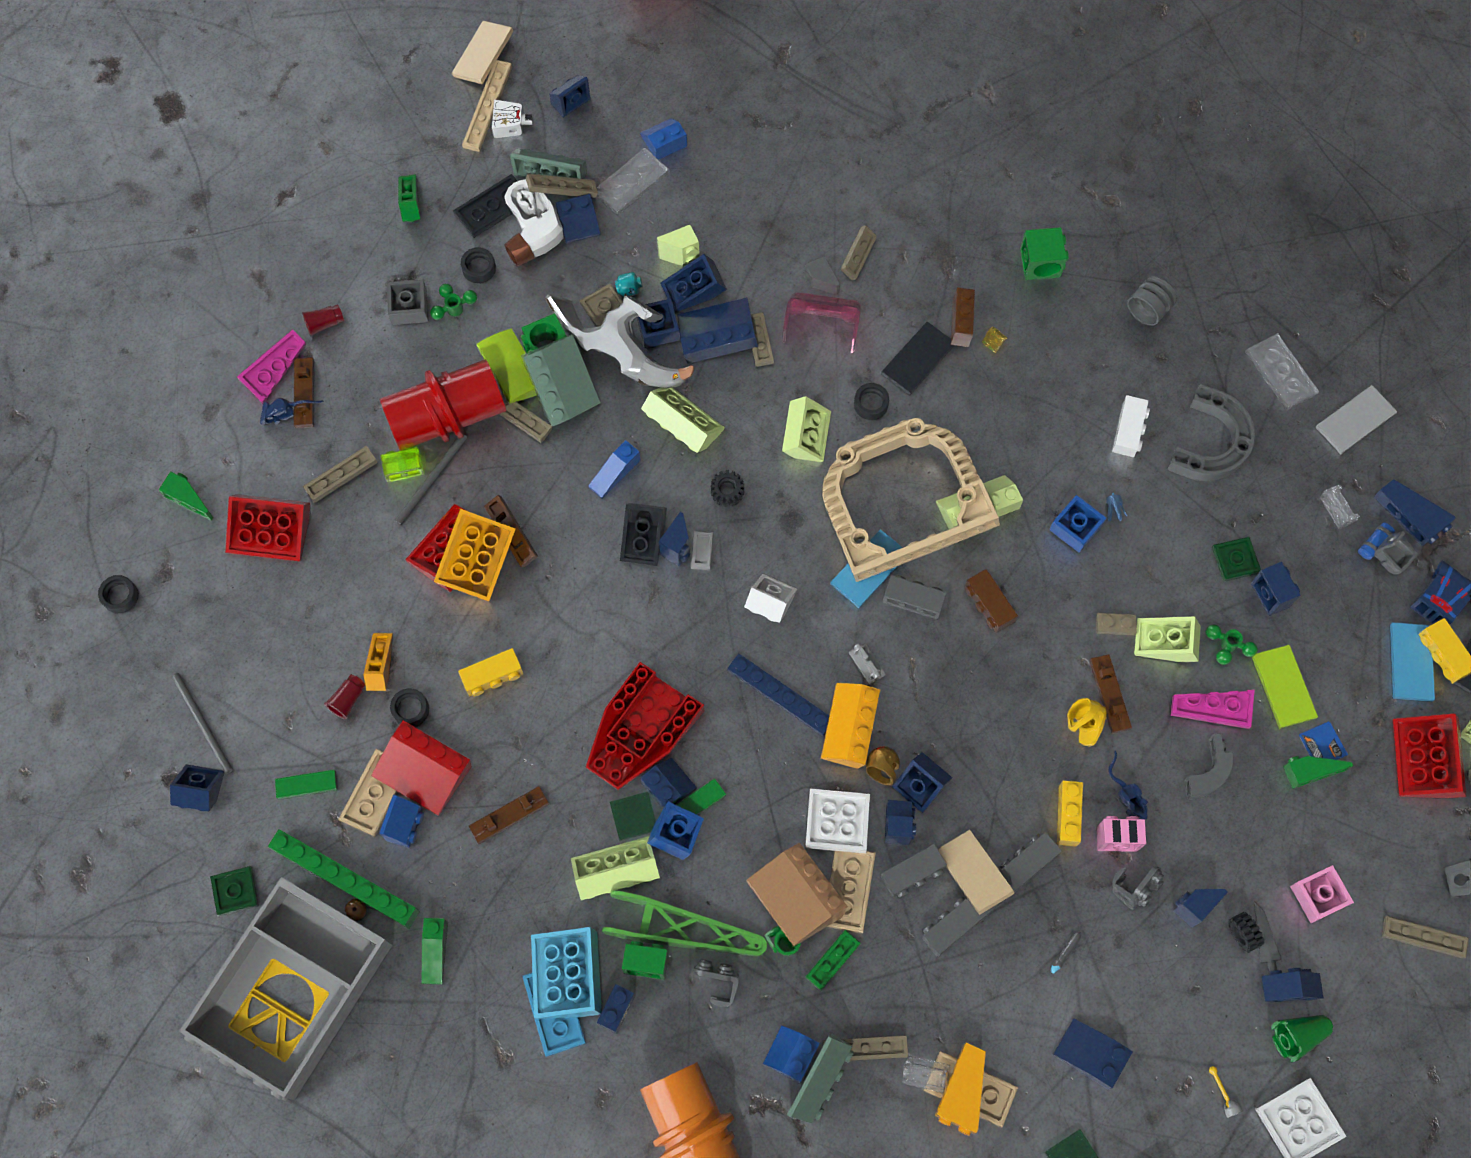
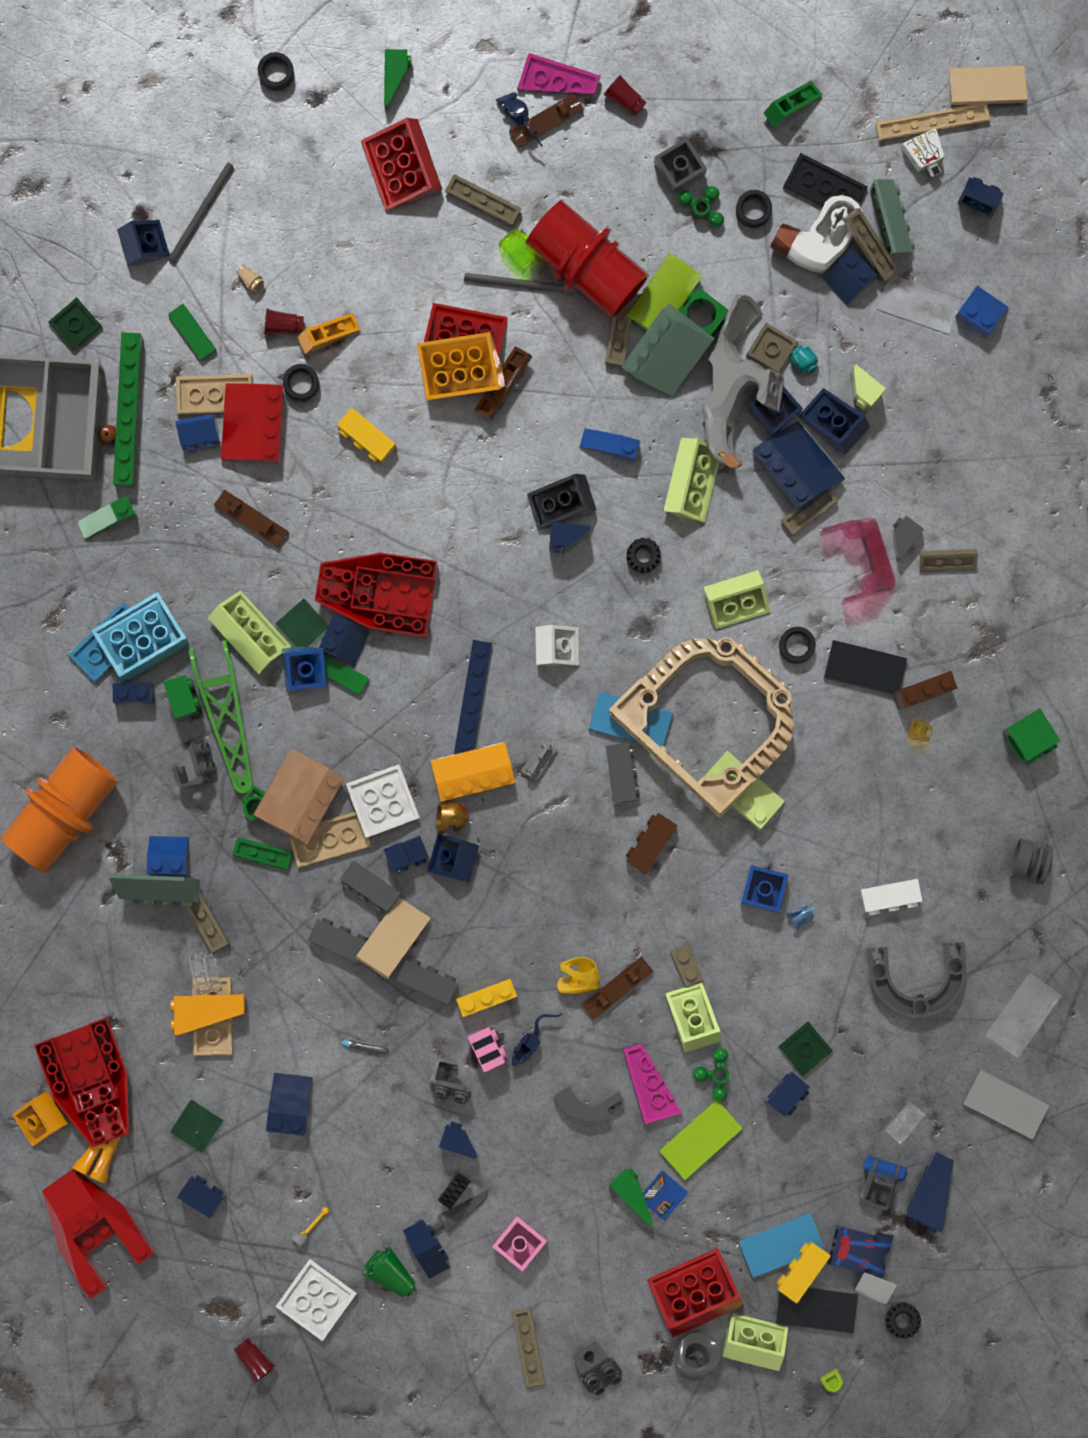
camera: 60 degrees right, 15 degrees up
light grey tile [691,531,713,570] -> none
none -> tan cone [237,265,264,292]

